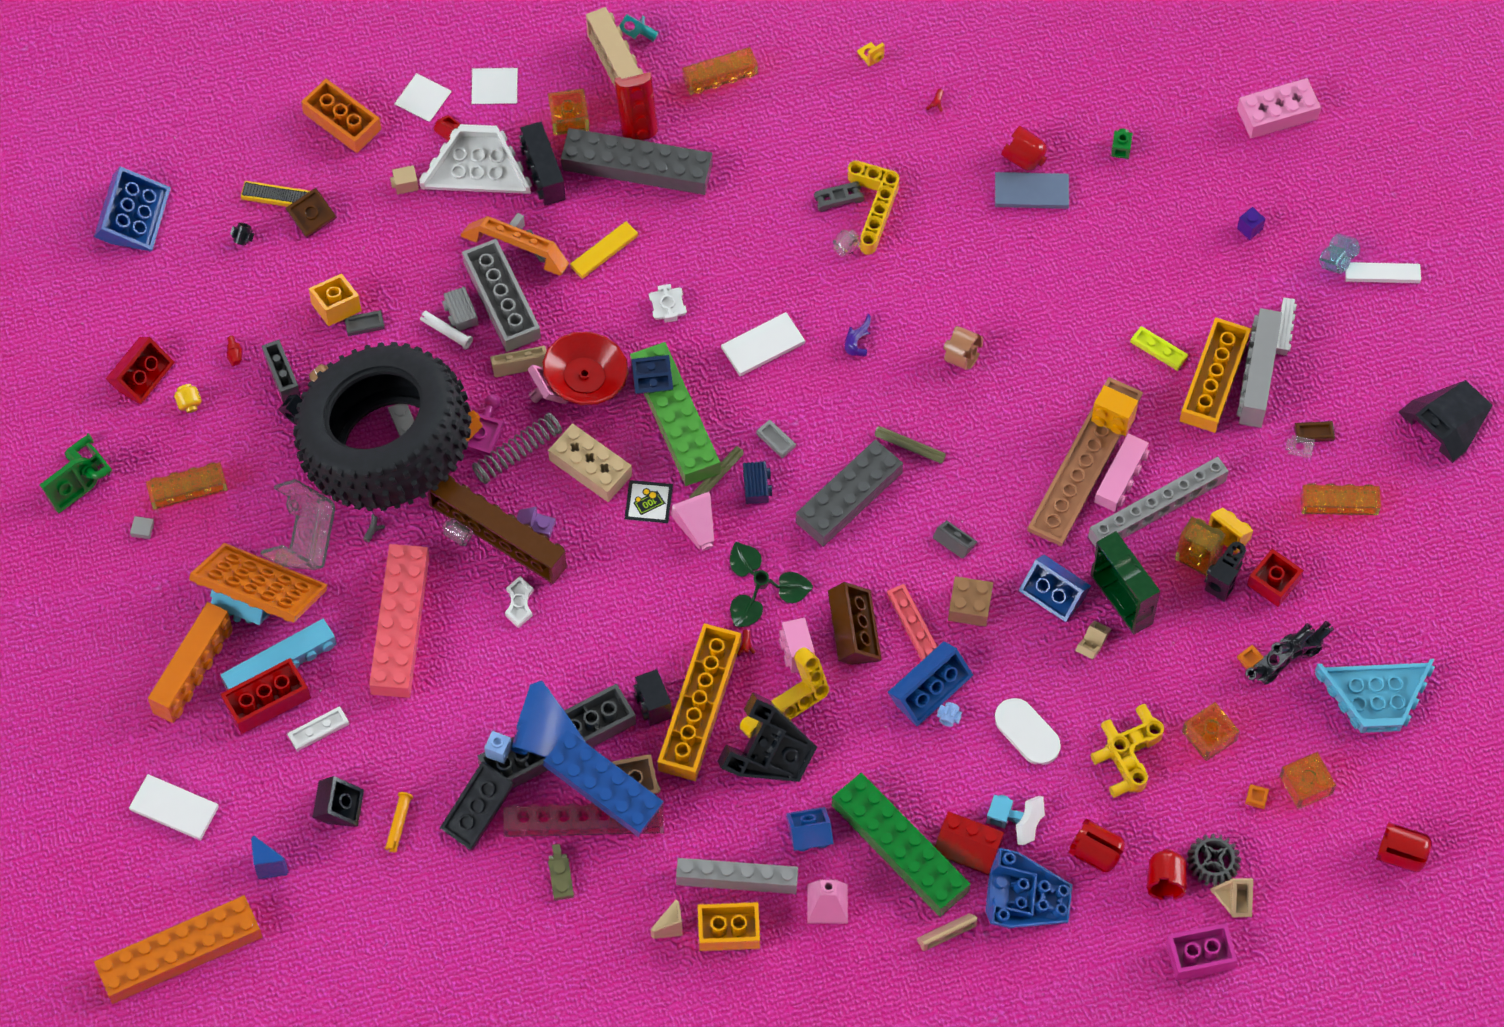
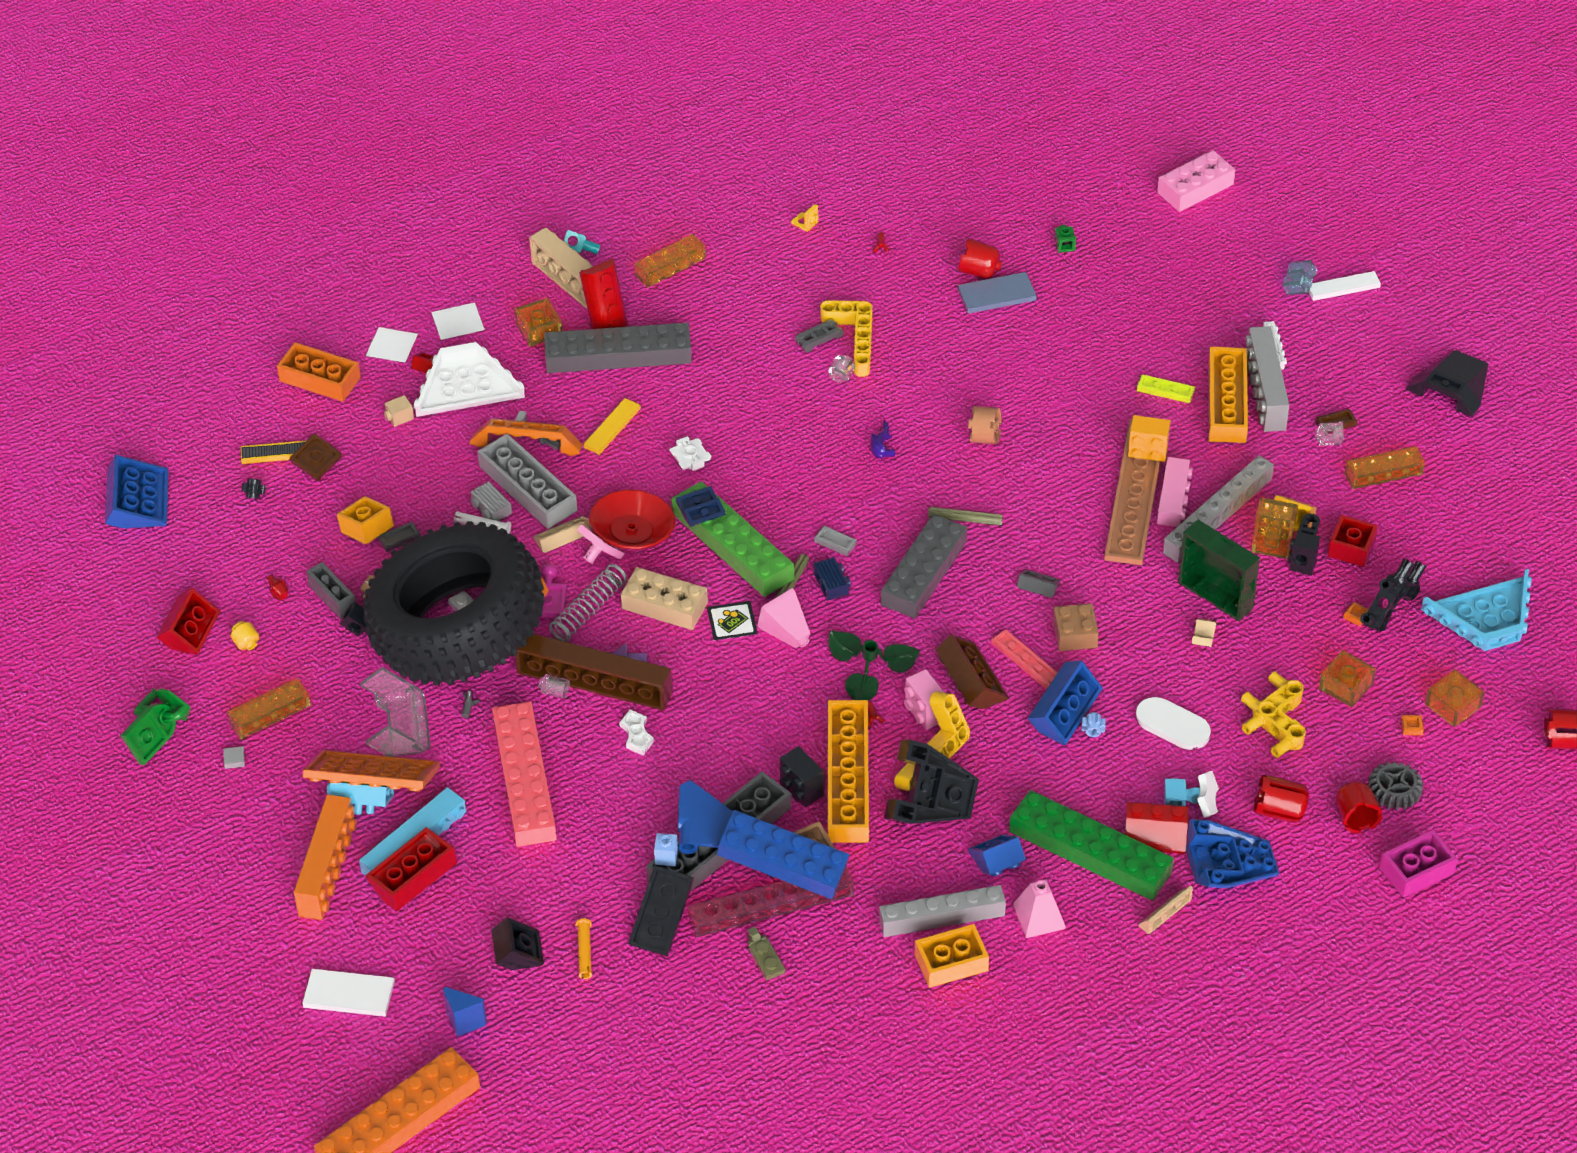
camera: 15 degrees left, 15 degrees down
white tile [287,706,349,752] -> none
black brick [519,121,566,206] -> none
tan slope [651,900,682,939] -> none
white tile [721,312,805,376] -> none
blue slope [1018,555,1091,622] -> none
tan slope [1210,878,1253,917] -> none
dark purple brick [1237,207,1266,240] -> none

